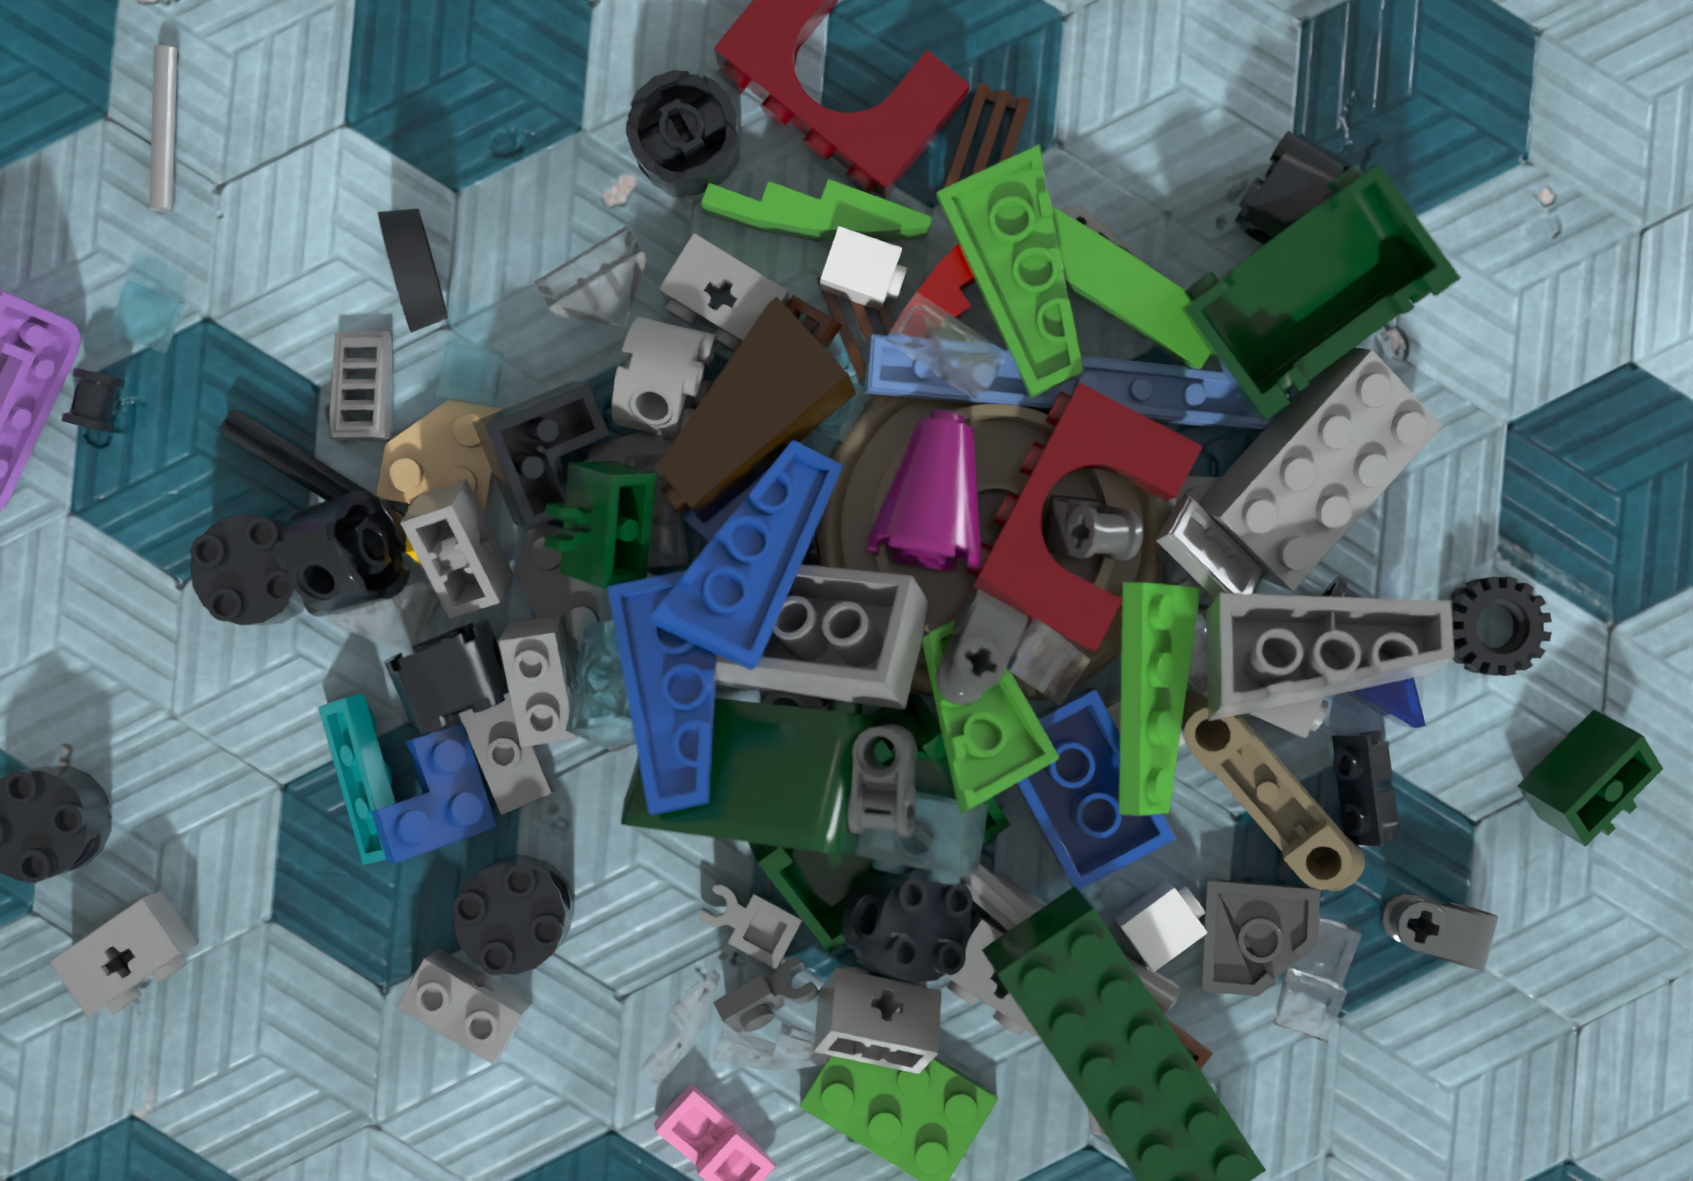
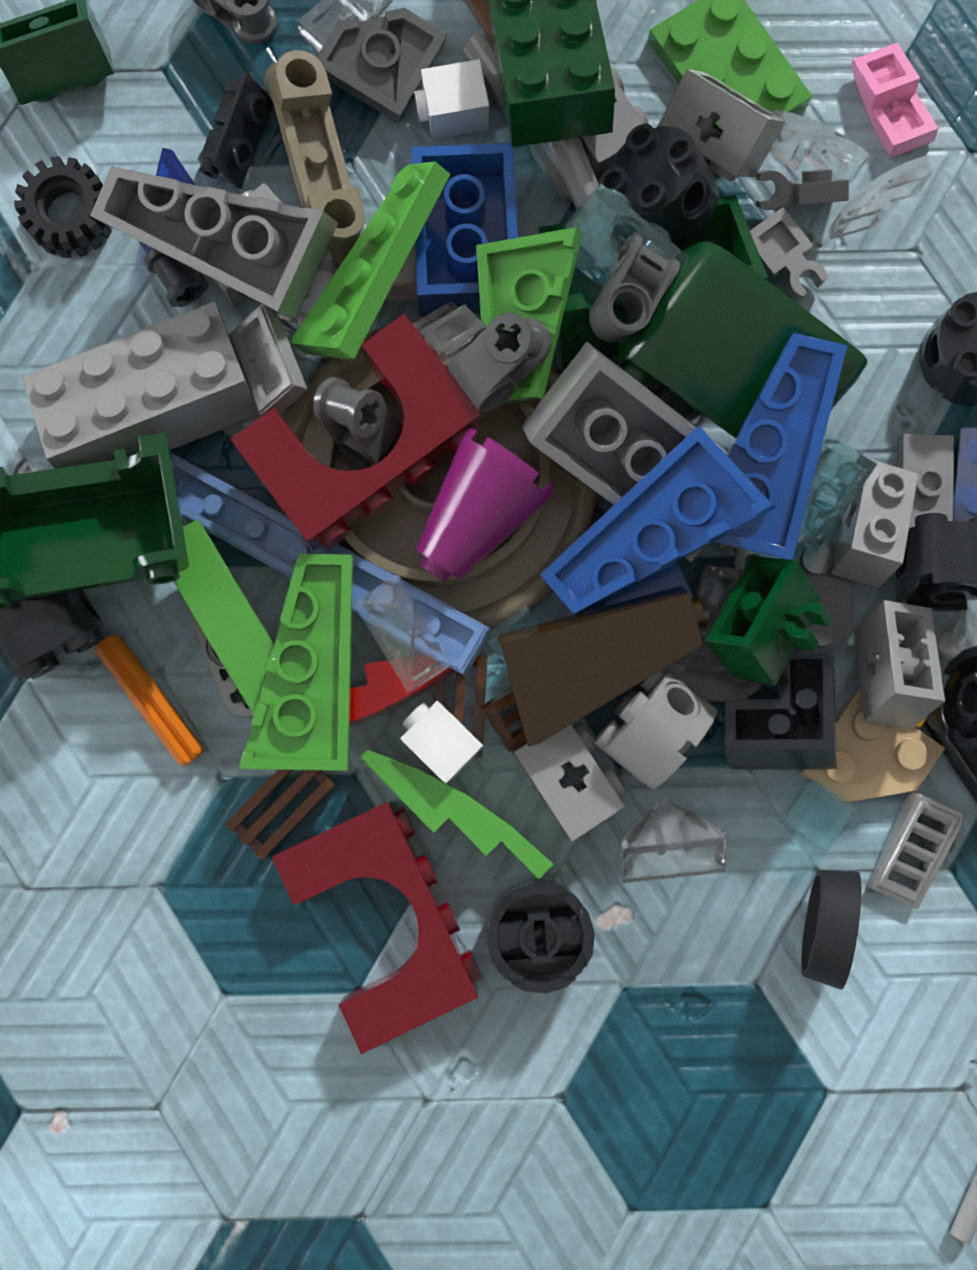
camera: 155 degrees left, 5 degrees down
none -> orange axle [95,634,204,766]

